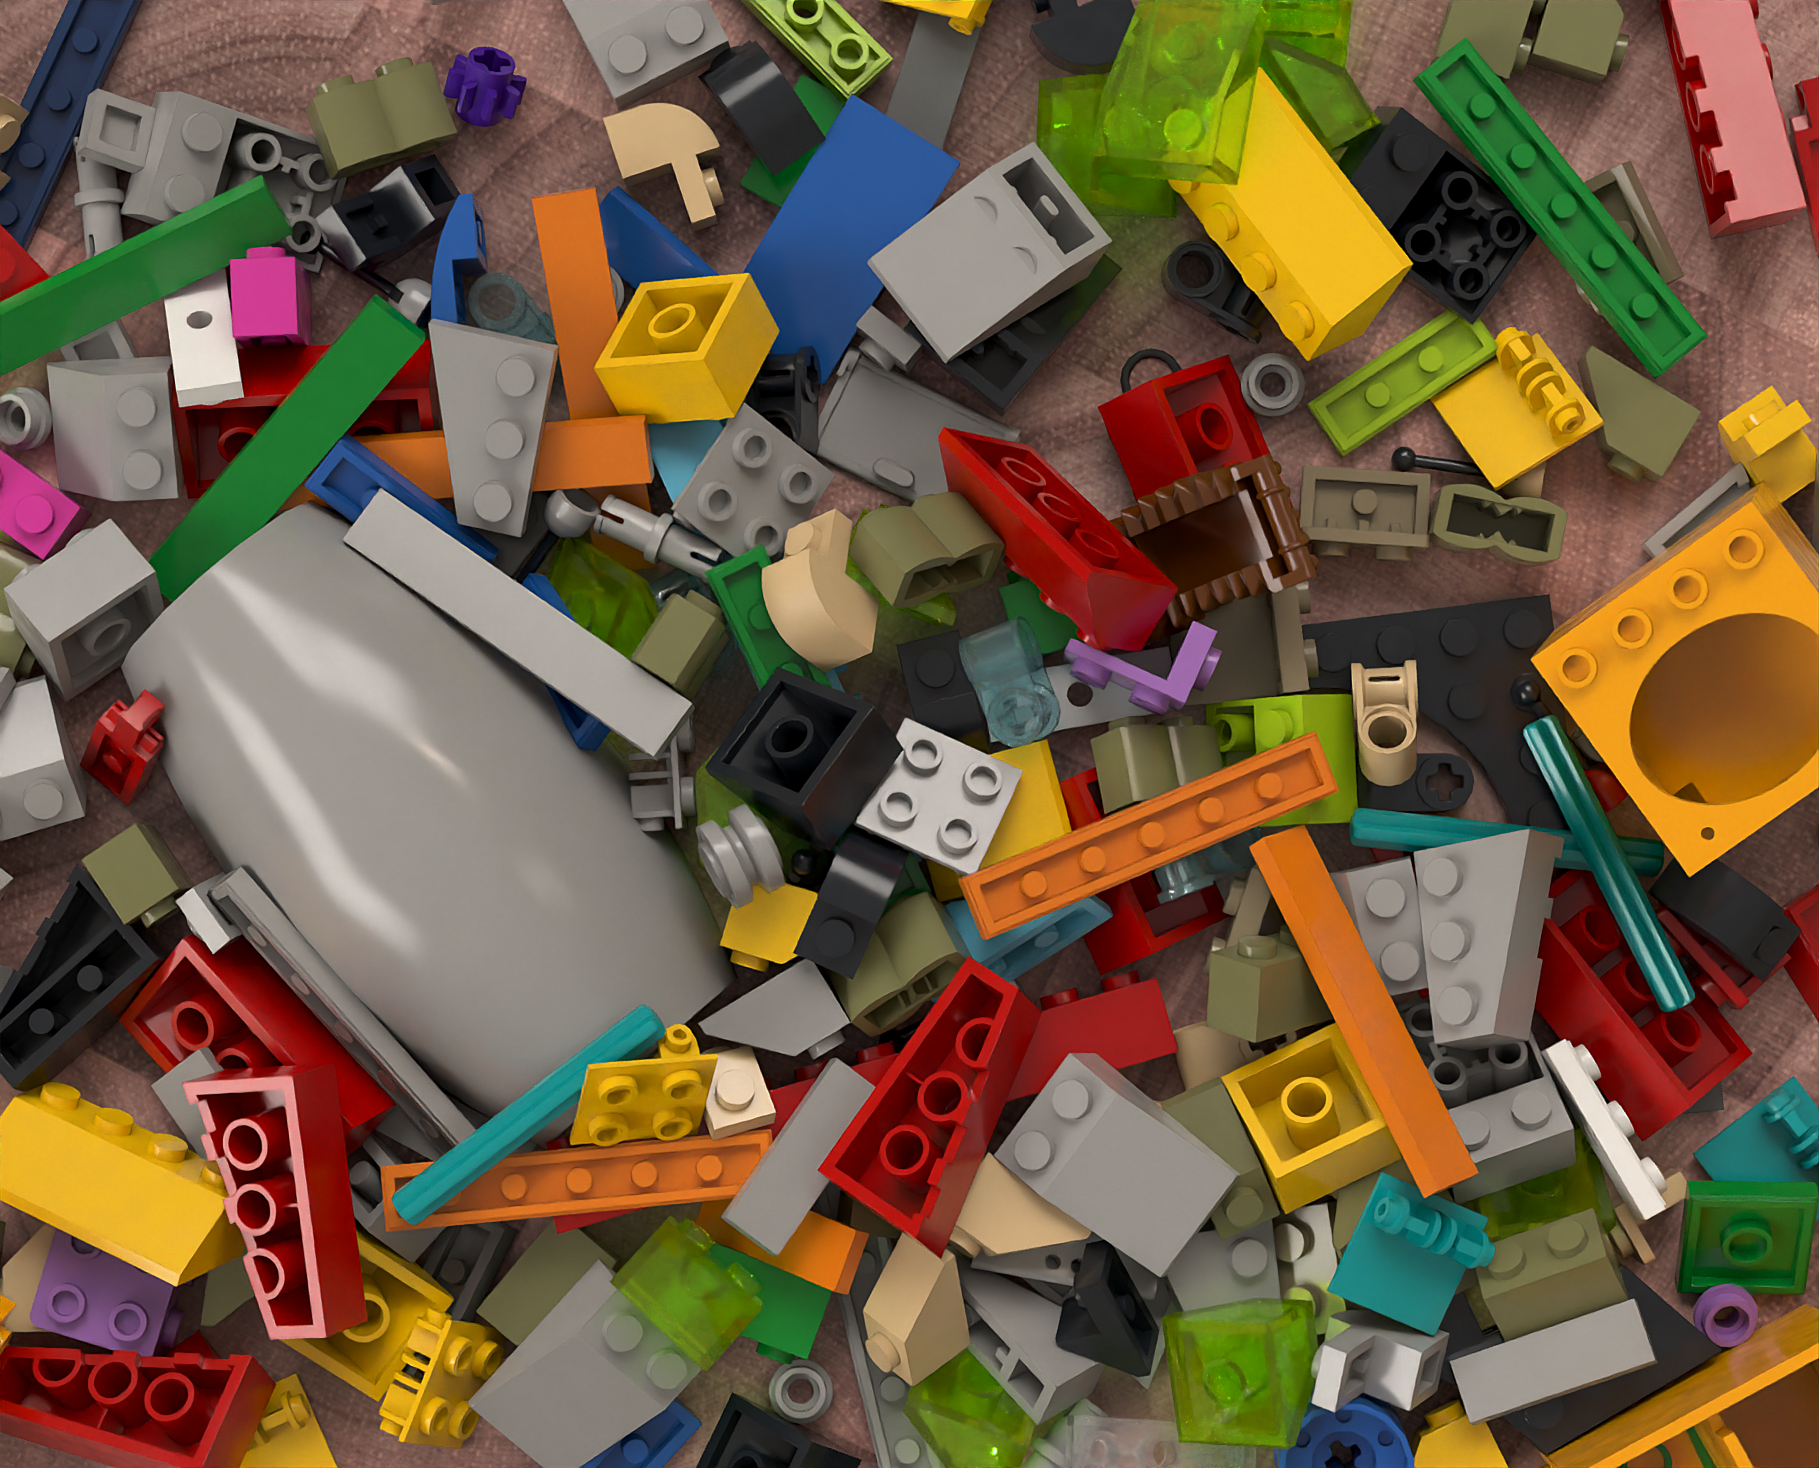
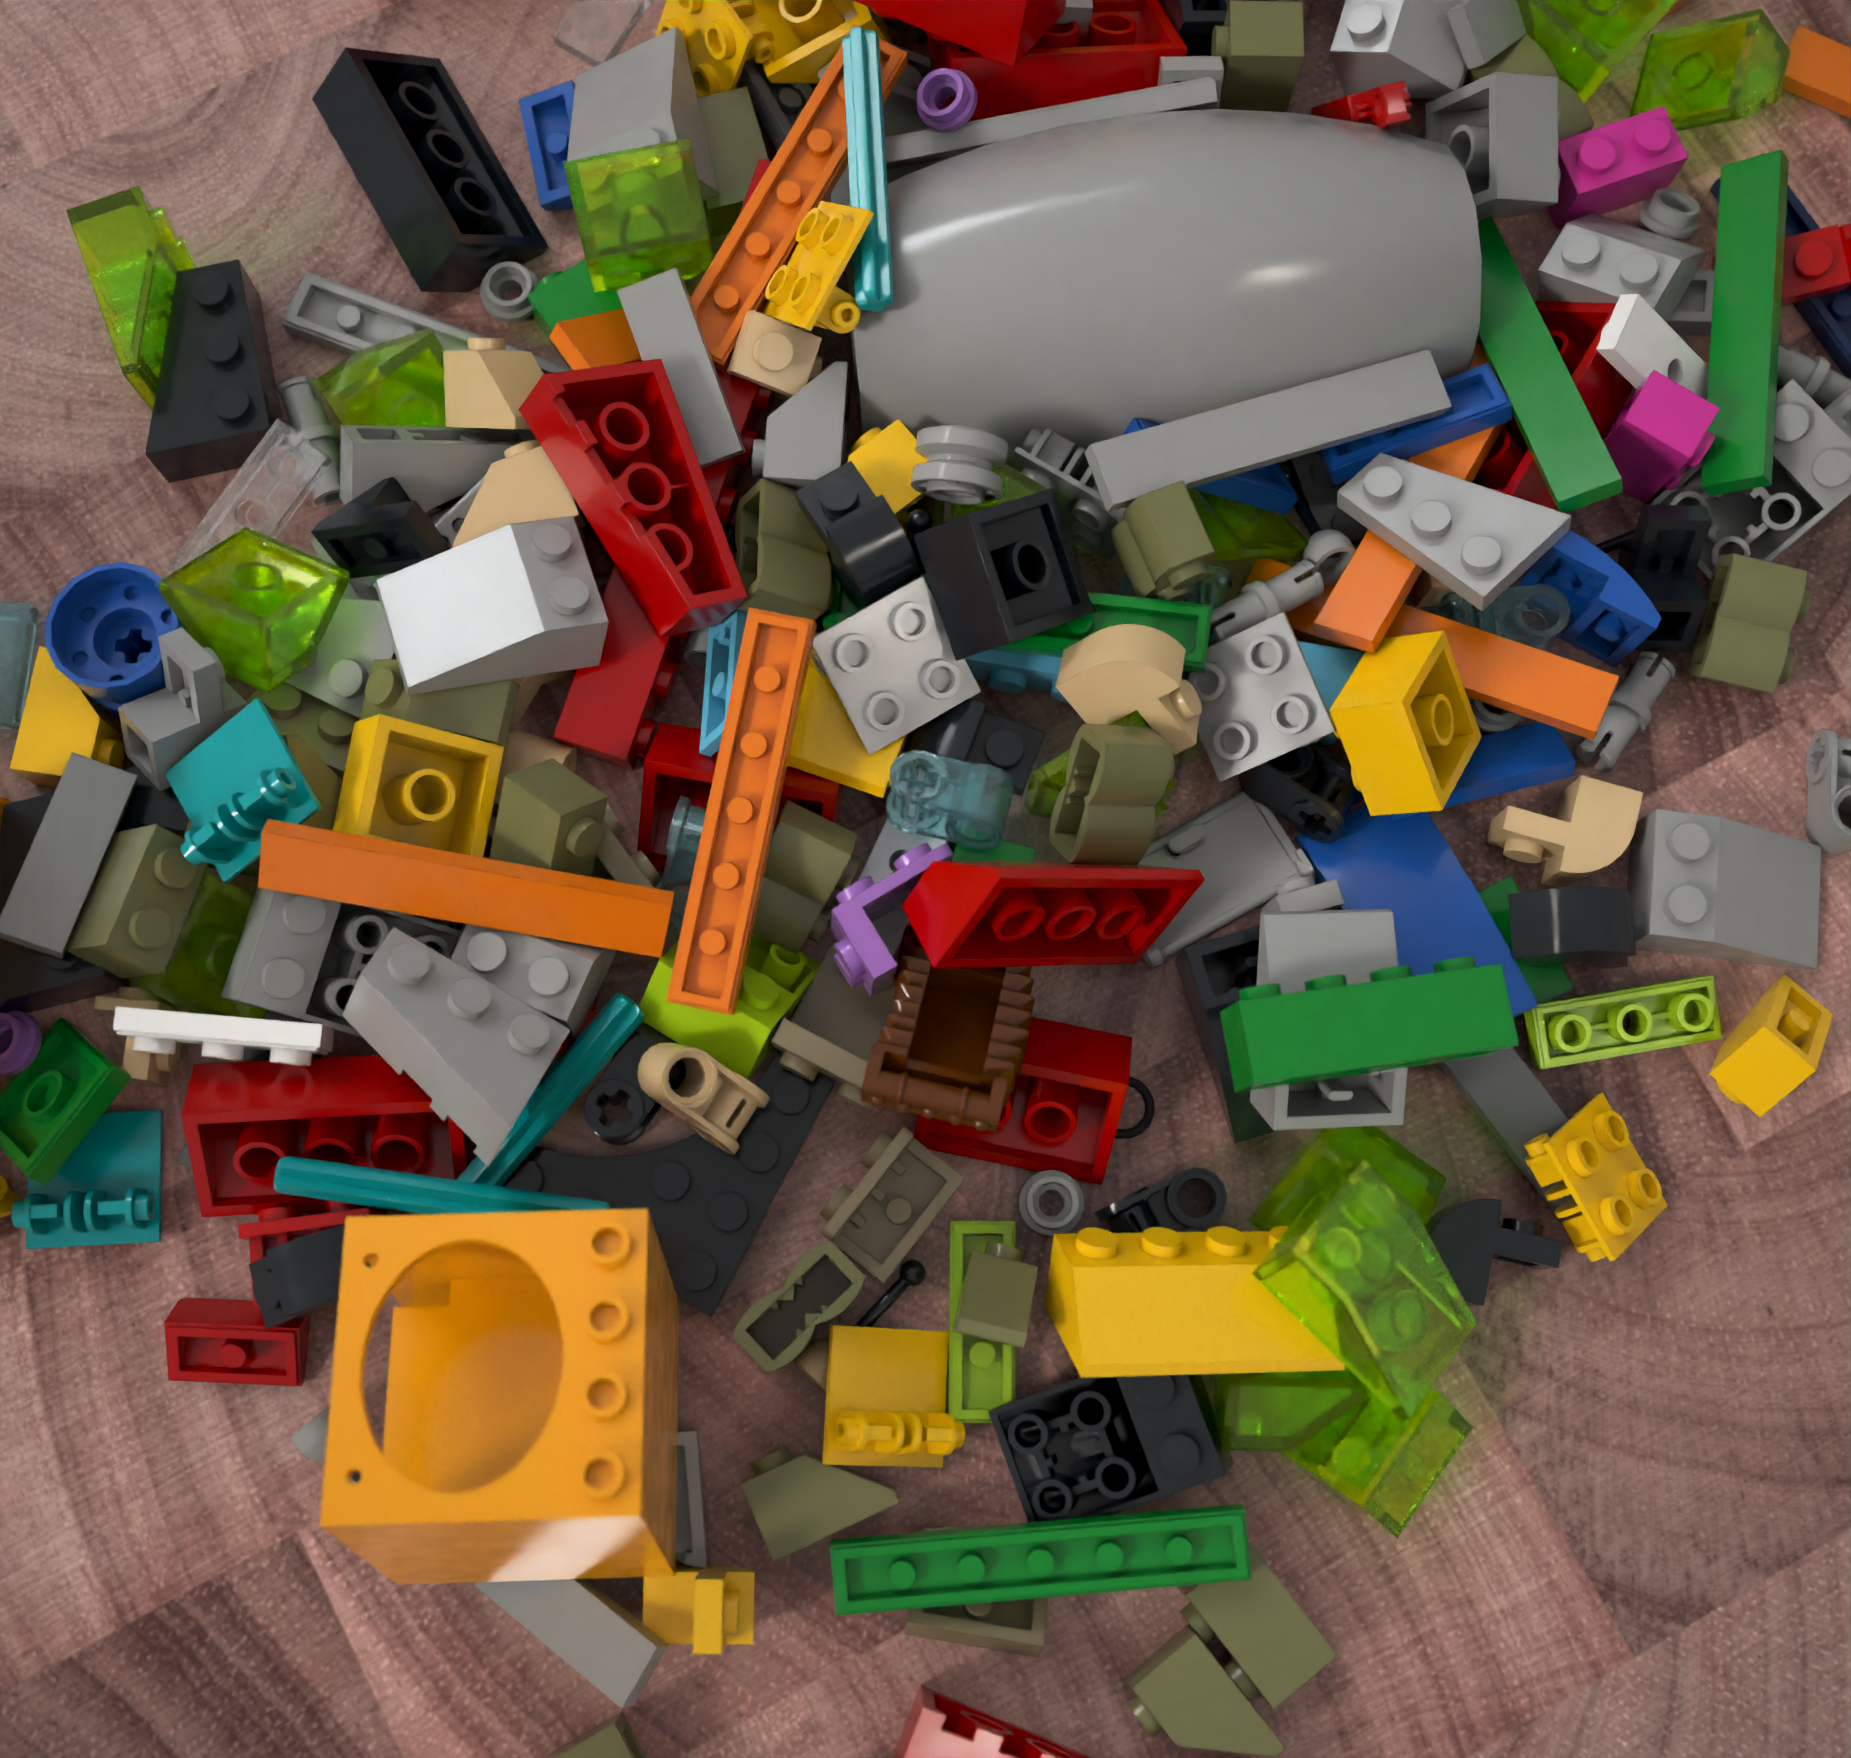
camera: 120 degrees right, 10 degrees down
dark purple gear [443,47,527,127] -> none
none -> medium lavender plate [917,68,978,133]
none -> olive slope [952,1242,1038,1347]
none -> green brick [1220,956,1519,1093]
none -> light grey pin [1576,652,1676,772]

